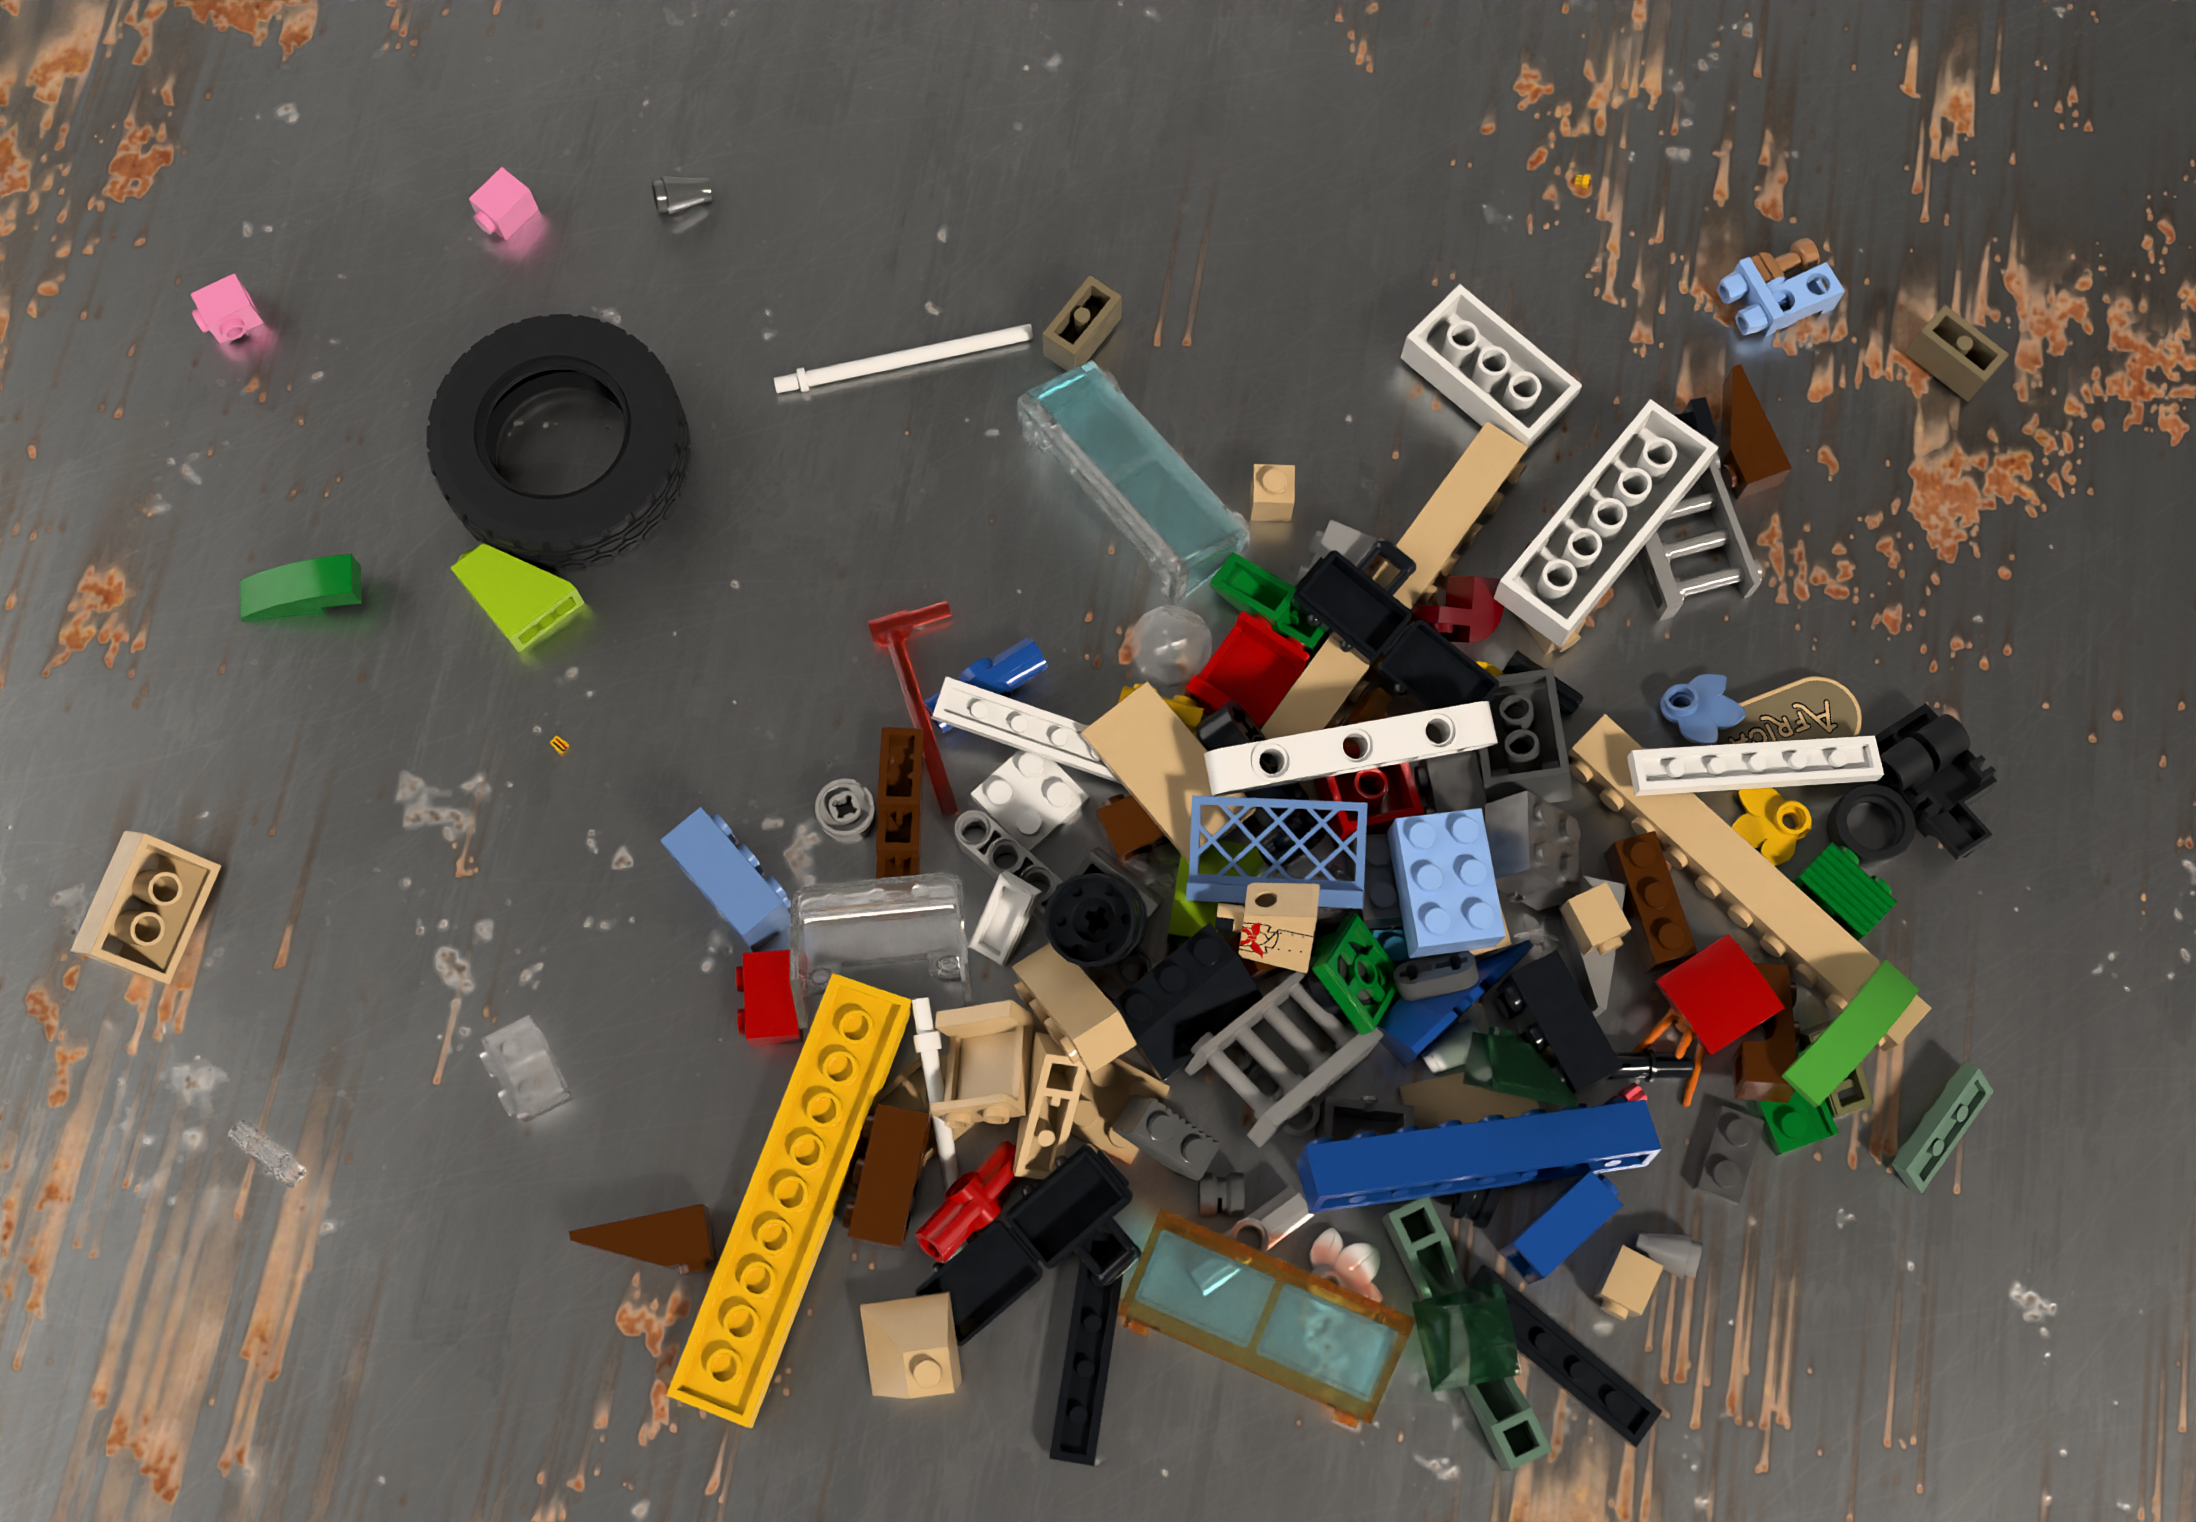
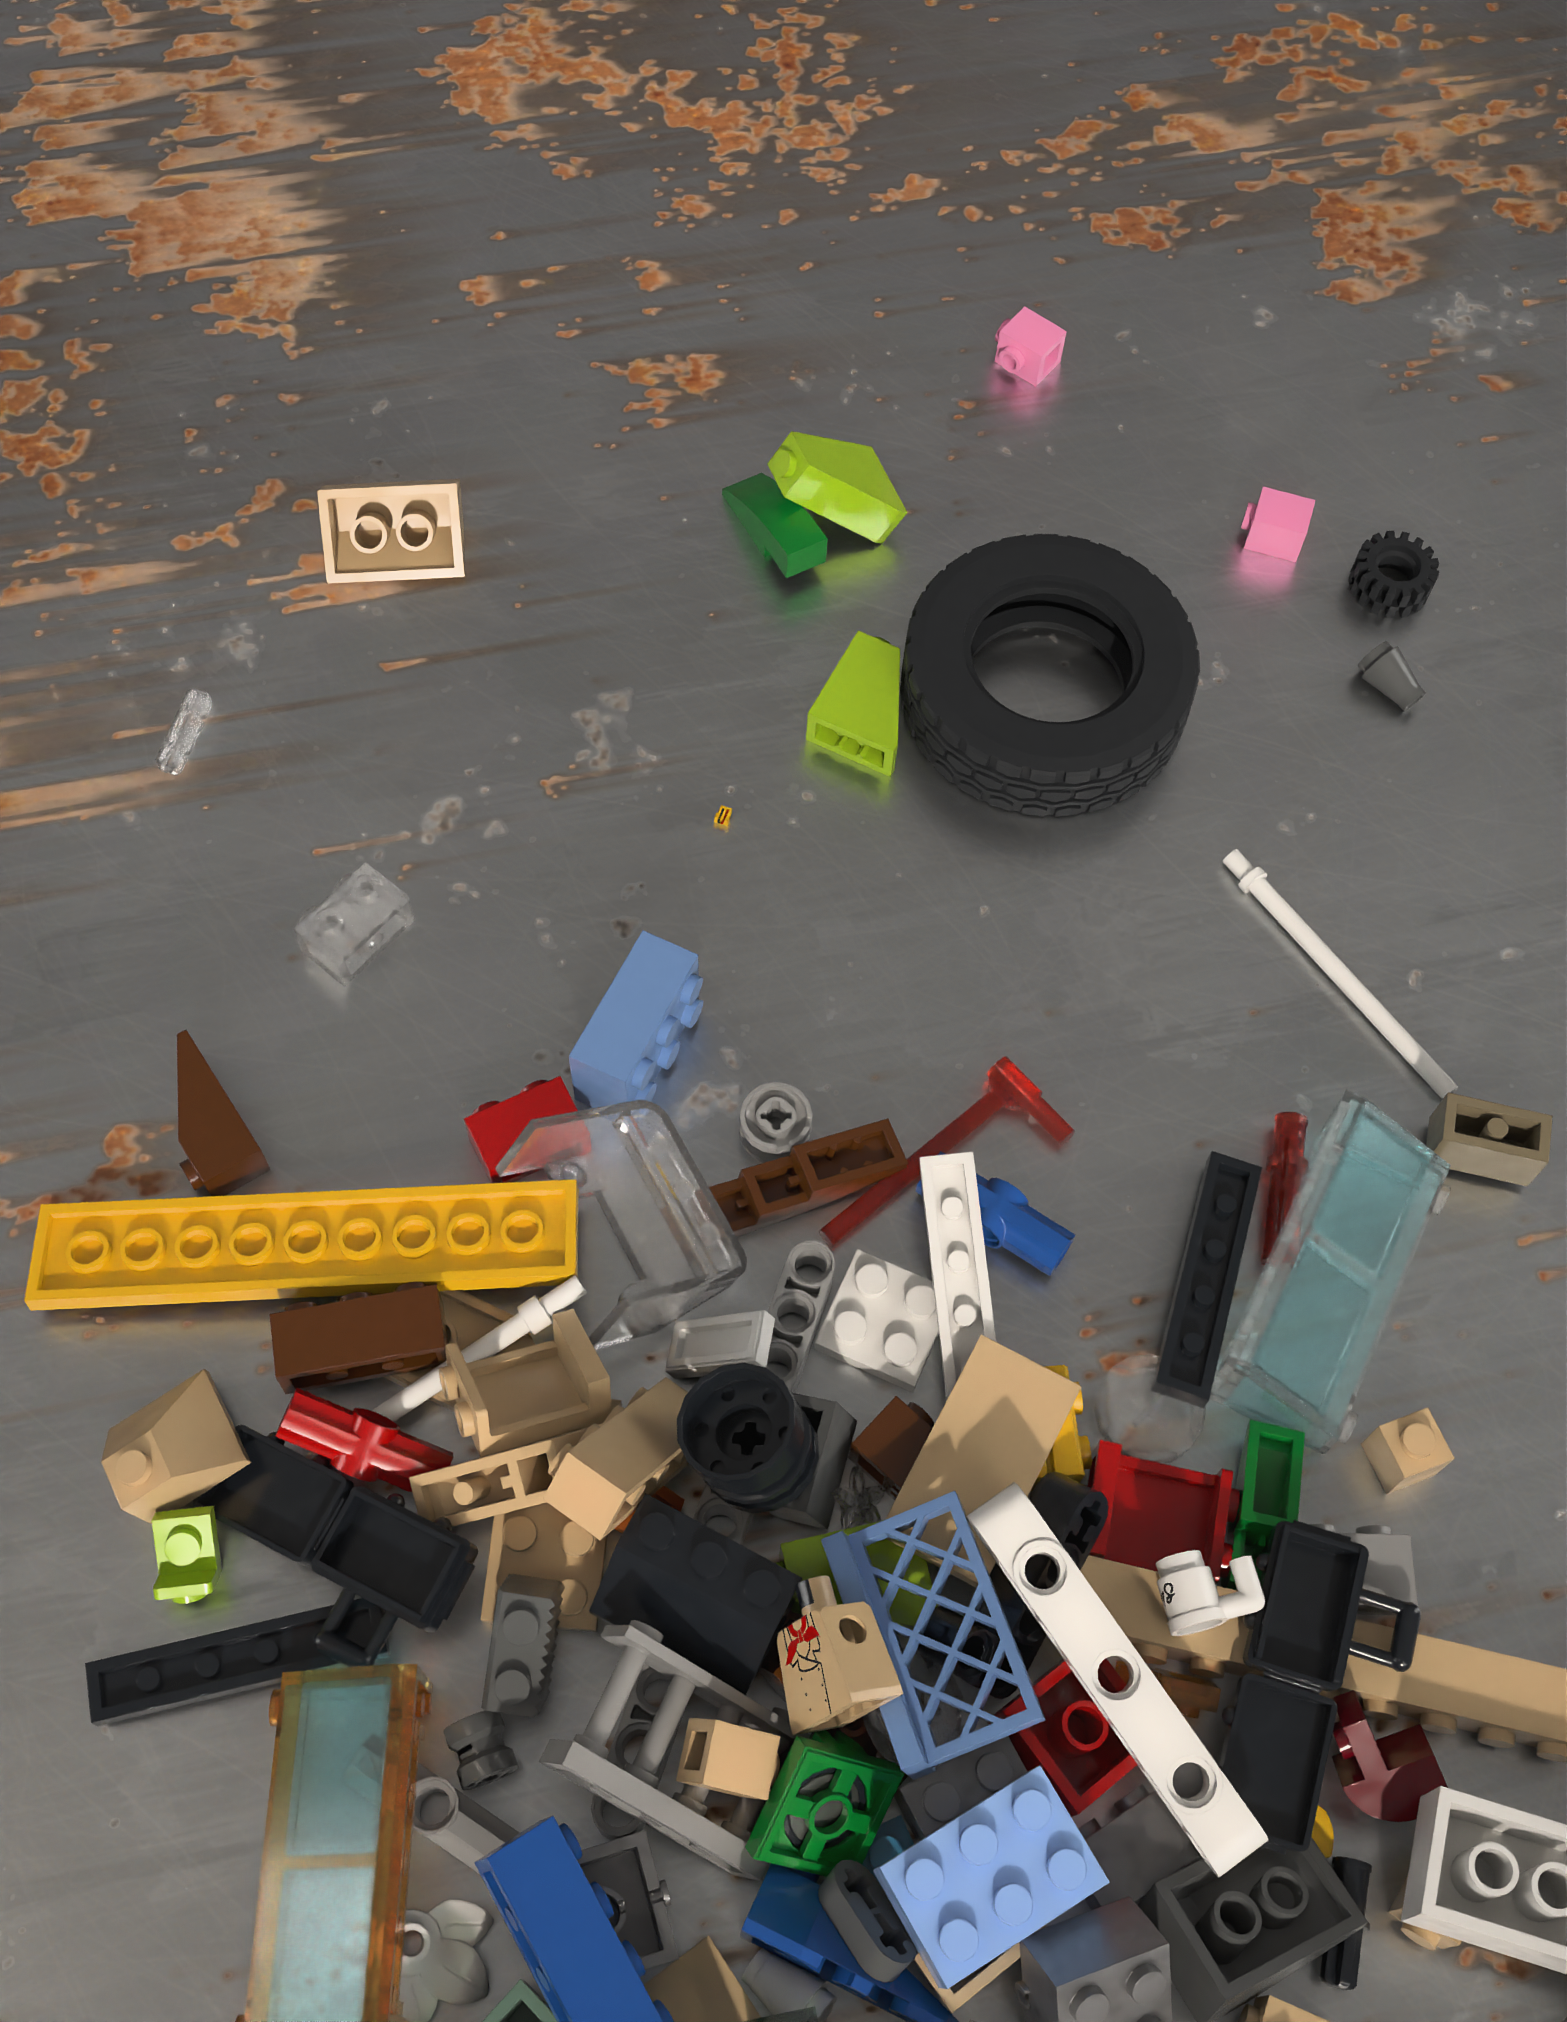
camera: 65 degrees right, 10 degrees down
none -> lime bracket [151,1506,222,1604]
none -> tan brick [676,1718,780,1800]
none -> lime slope [767,431,908,544]
none -> black plate [1150,1151,1262,1408]
none -> white piece [1156,1550,1265,1636]
none -> clear red pin [1261,1112,1309,1270]
none -> black tyre [1349,531,1439,618]

